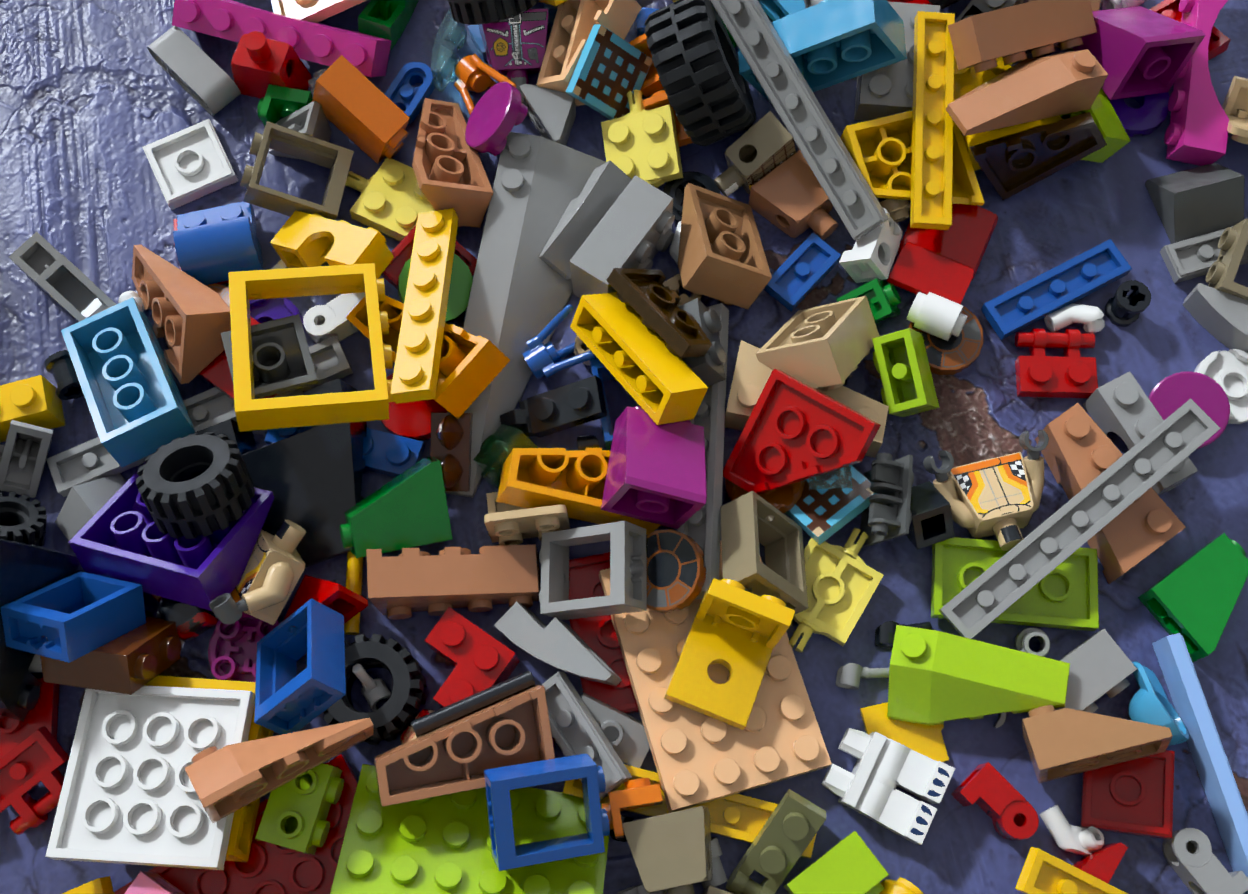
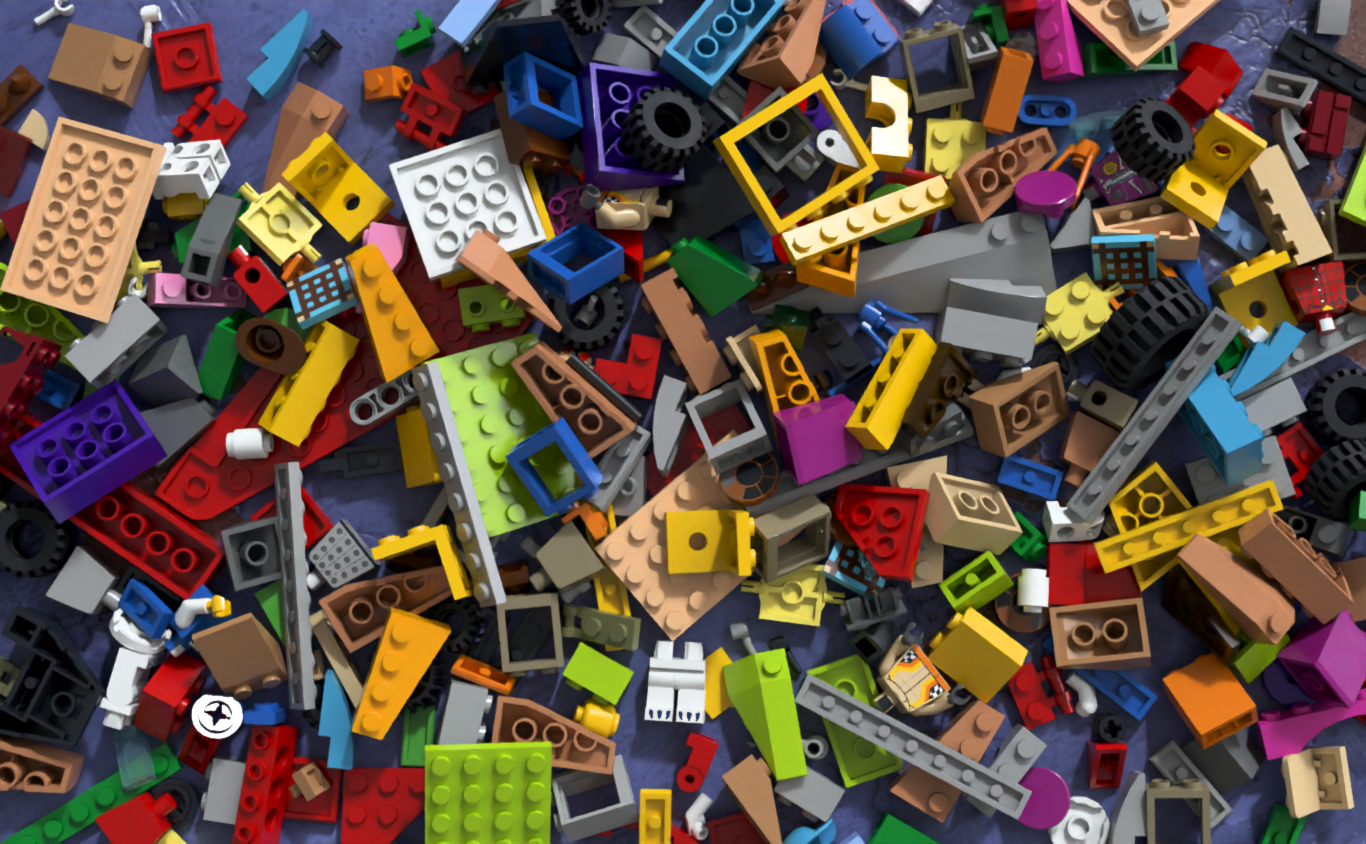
camera: 65 degrees right, 15 degrees up
none -> yellow brick [928,606,1028,704]
none -> medium nougat slope [1049,597,1151,670]
none -> red slope [1087,740,1127,789]
none -> orange brick [1162,653,1258,750]

